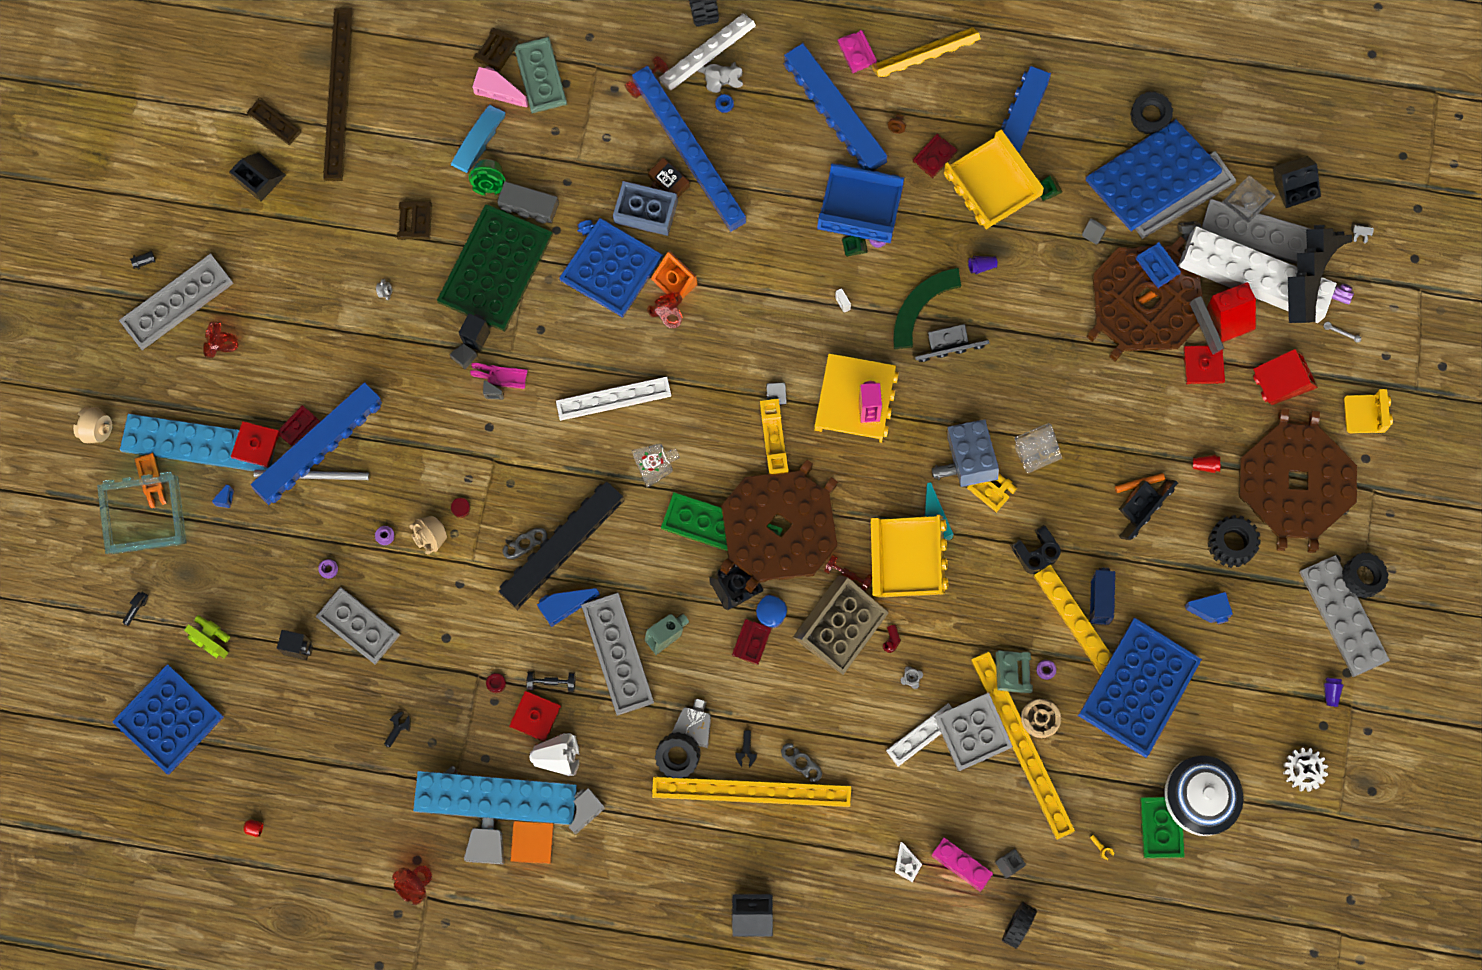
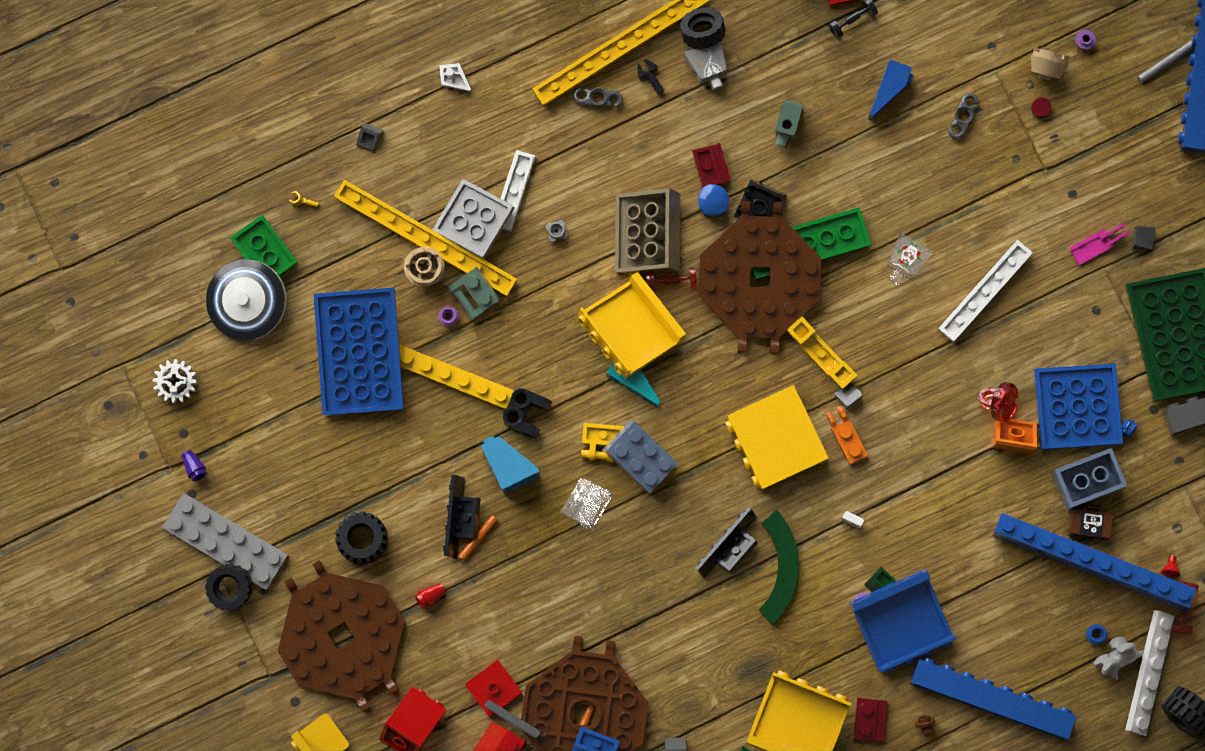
camera: 140 degrees right, 5 degrees up
black brick [459,313,490,351] -> none
dark grey slope [483,380,504,400] -> none
black brick [499,481,624,610] -> none
light grey plate [581,593,654,716] -> none
dark pink brick [859,381,882,423] -> none
dark red arm [883,624,901,653] -> none
dark pink brick [931,838,994,892] -> none
dark grey pin [932,463,957,480] -> none
dark purple cone [968,256,997,274] -> none
black tyre [1001,902,1037,949] -> none
dark blue window [1090,568,1116,625] -> none
blue slope [1185,592,1233,624] -> none
none -> dark azure slope [481,436,540,494]
none -> orange hinge [825,406,868,465]
none -> red rock [1160,556,1181,578]

